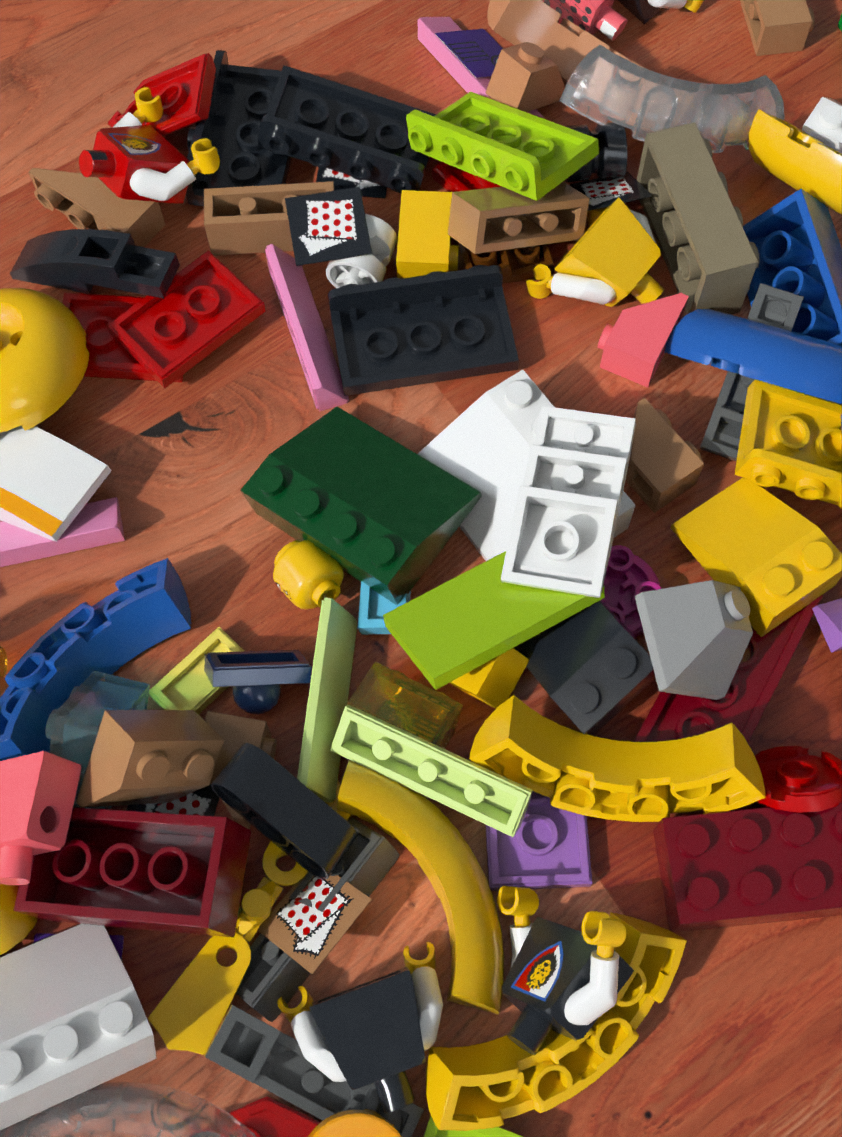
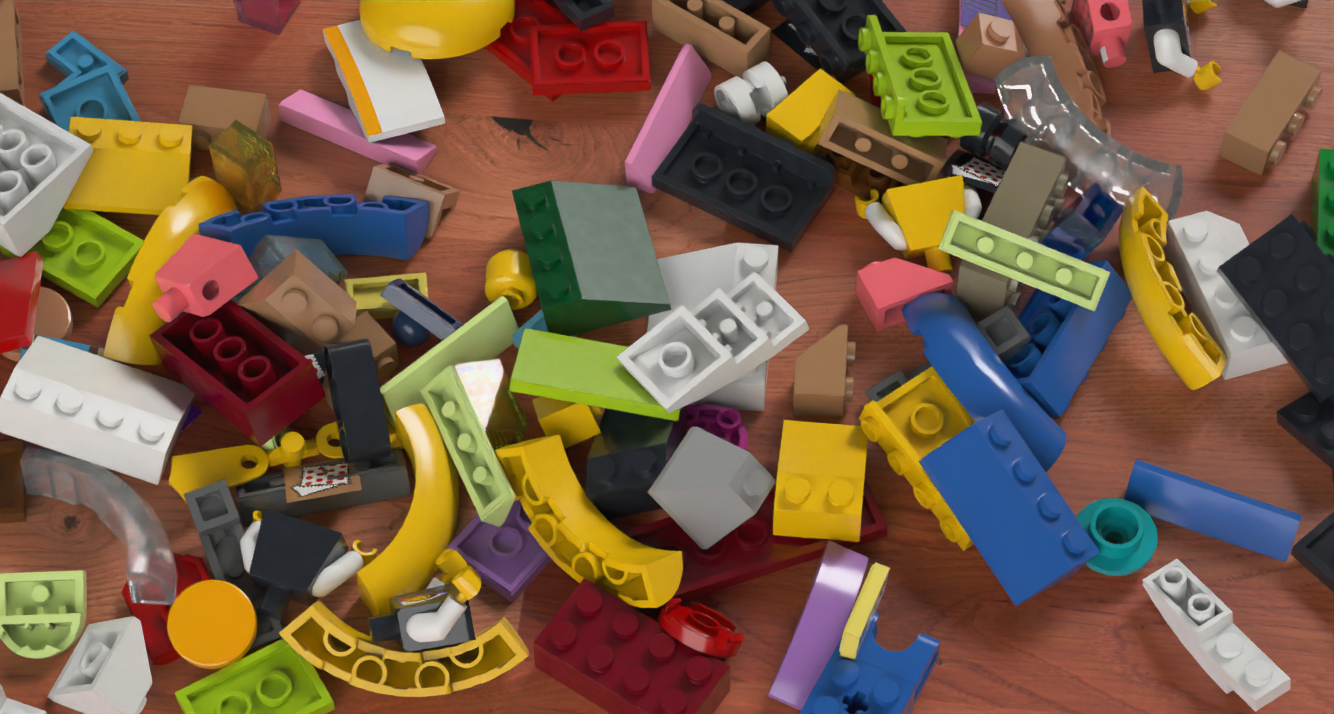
camera: 40 degrees right, 10 degrees down
sticker [285,187,372,266] -> none
none -> medium nougat panel [363,162,460,239]
none -> yellowish green slope [938,210,1110,311]
none -> clear blue brick [1041,181,1124,261]

